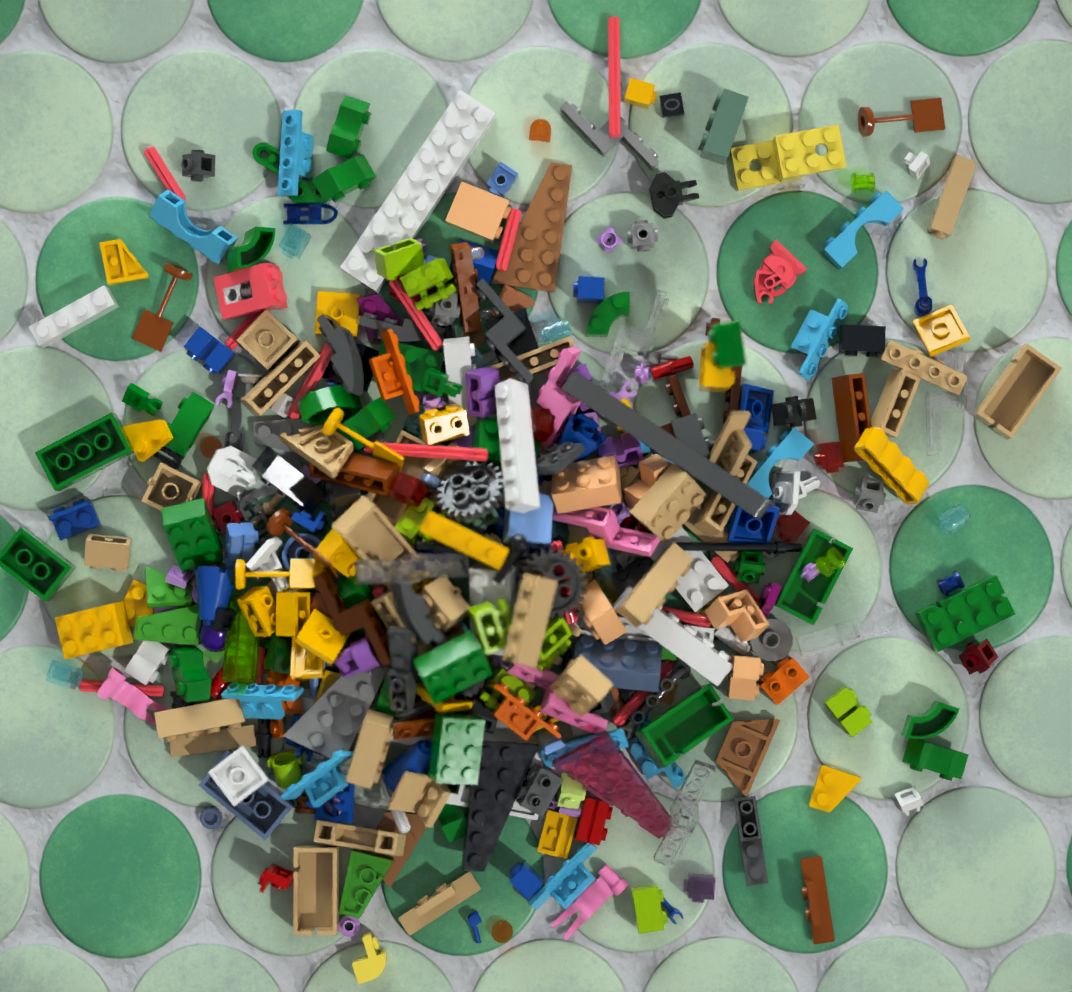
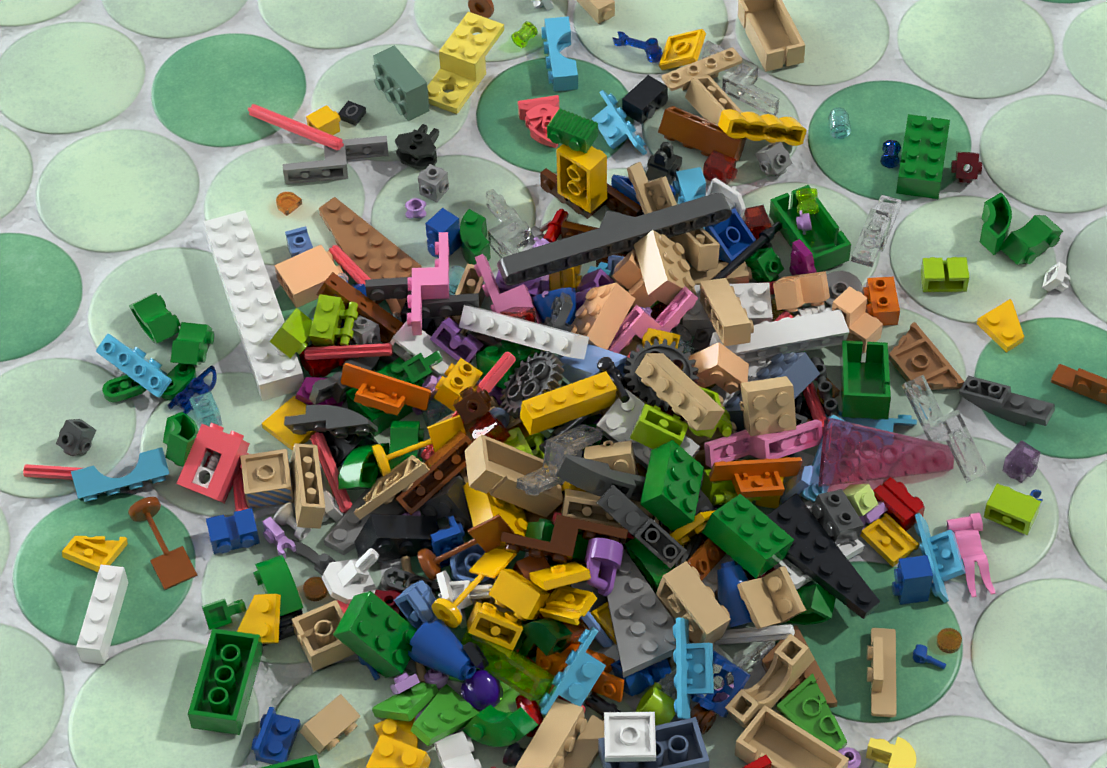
camera: 50 degrees left, 35 degrees down
none -> bright pink bracket [407,232,449,335]
none -> reddish brown brick [453,385,492,424]

